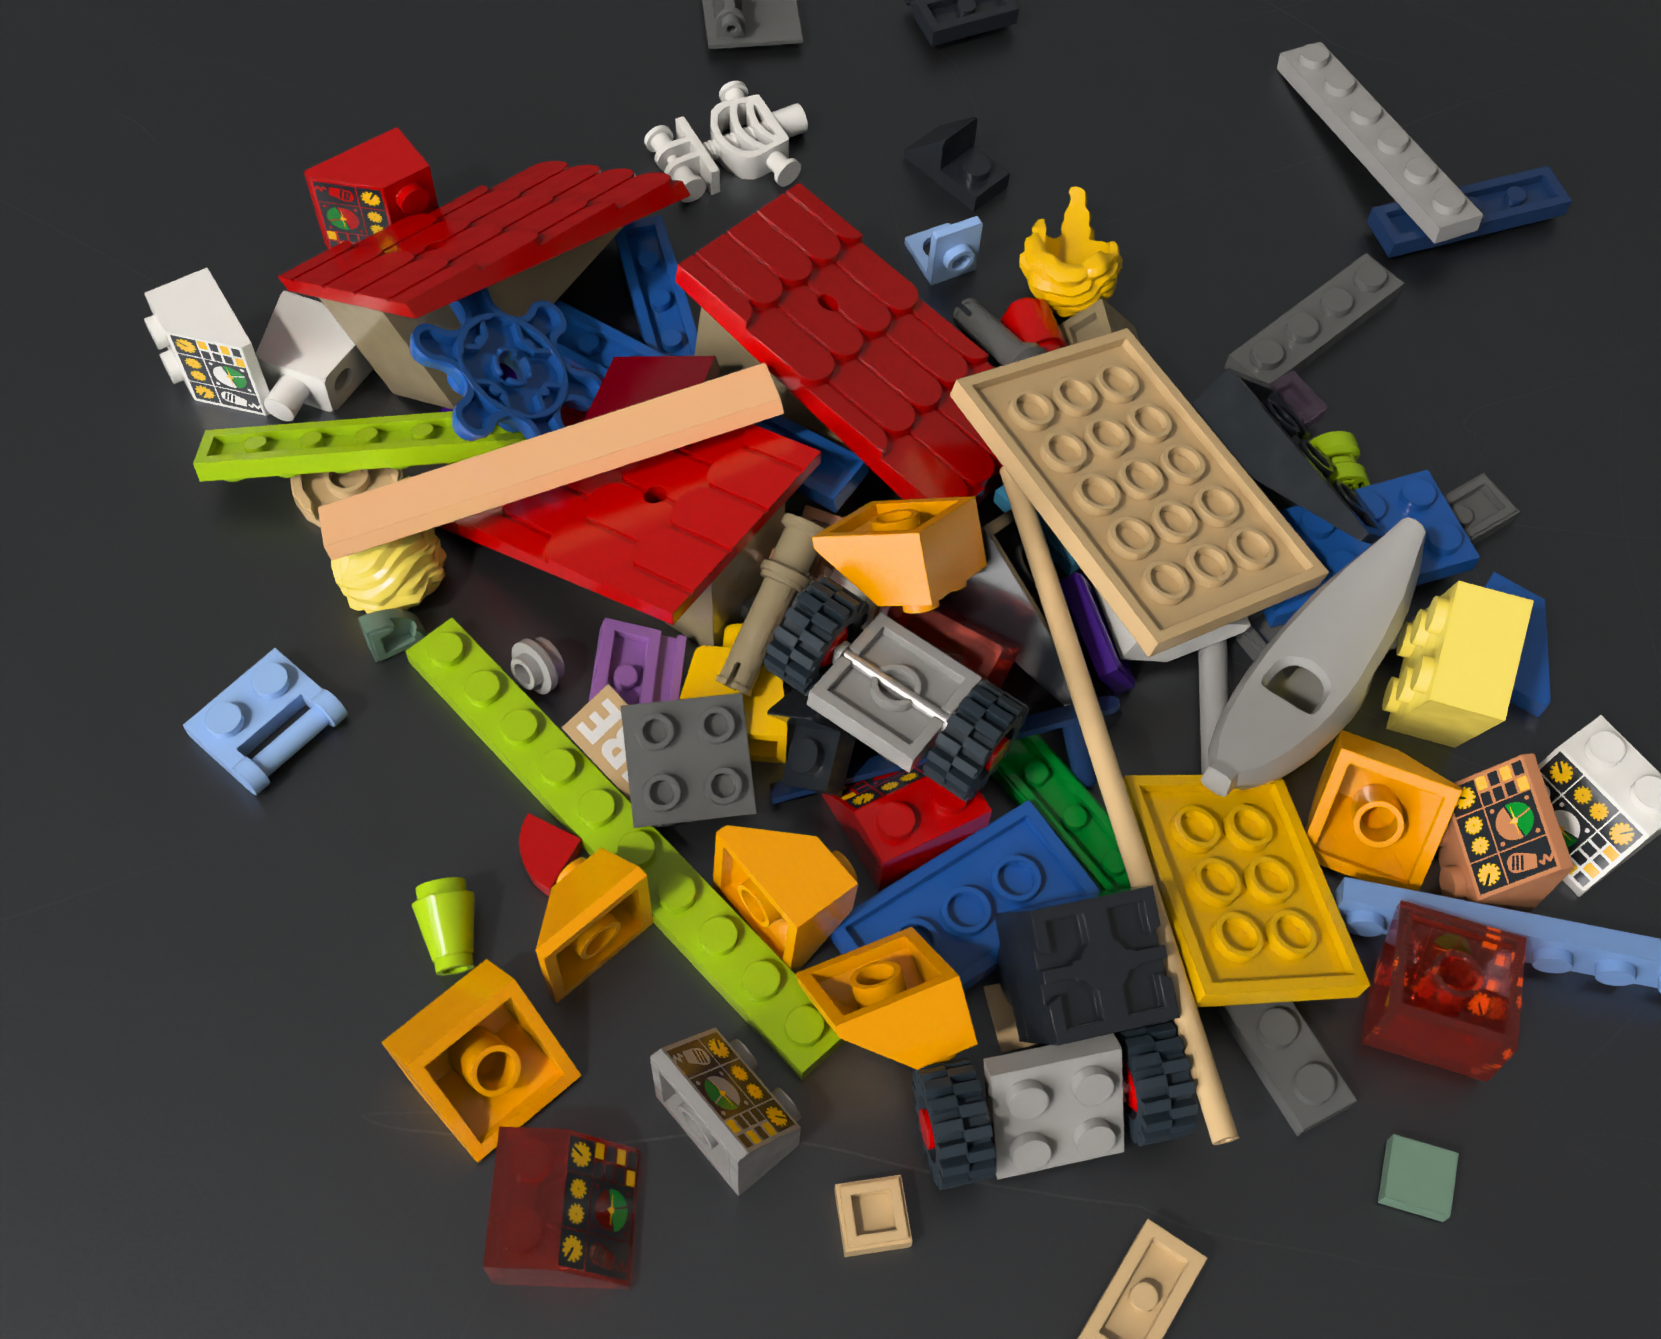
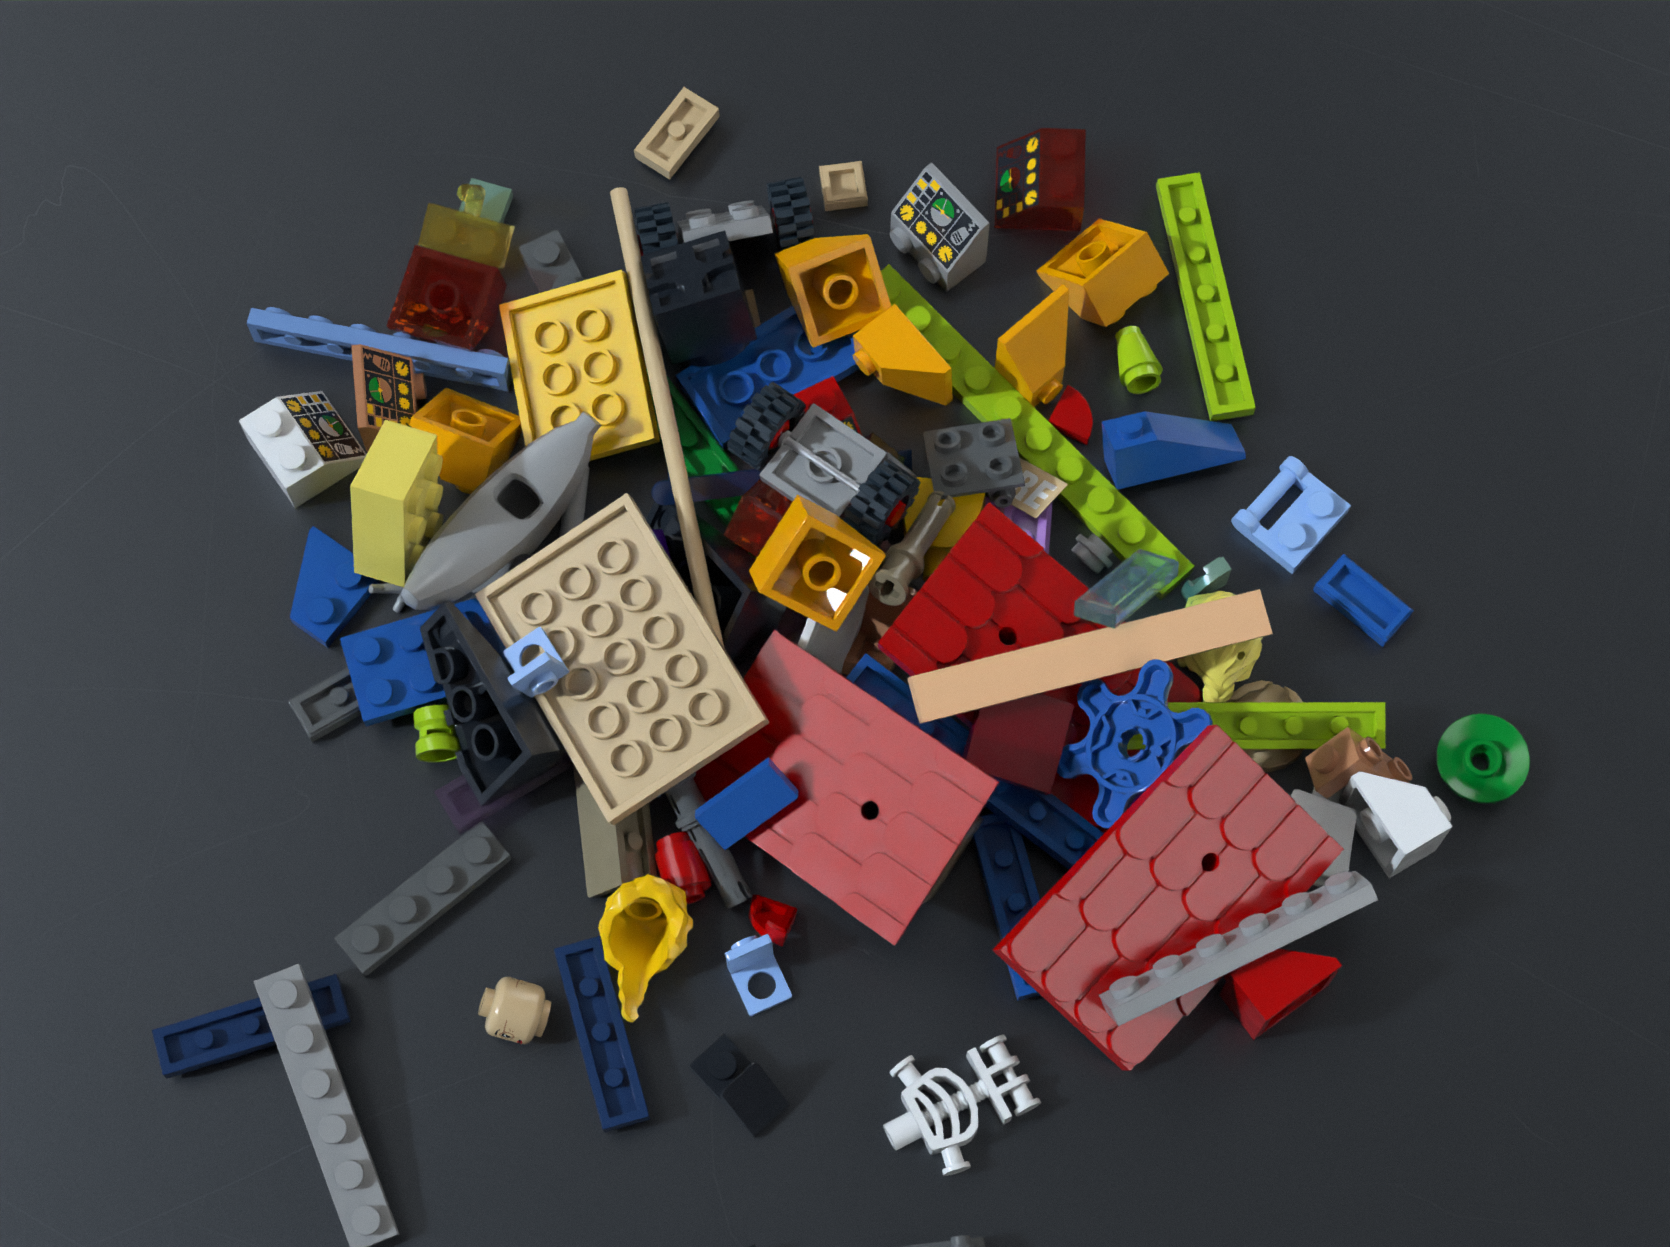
camera: 175 degrees left, 10 degrees up
none -> clear yellow plate [418,184,515,268]
none -> tan head [478,977,551,1044]
none -> light blue bracket [503,627,569,698]
none -> dark blue plate [554,936,650,1133]
none -> blue tile [695,757,799,850]
none -> red tile [749,894,798,947]
none -> clear light blue tile [1074,549,1179,629]
none -> light grey plate [1099,871,1378,1026]
none -> blue slope [1102,411,1246,490]
none -> lime plate [1156,172,1256,421]
none -> nougat bracket [1305,727,1412,799]
none -> blue tile [1313,554,1414,647]
none -> green dish [1436,714,1530,804]

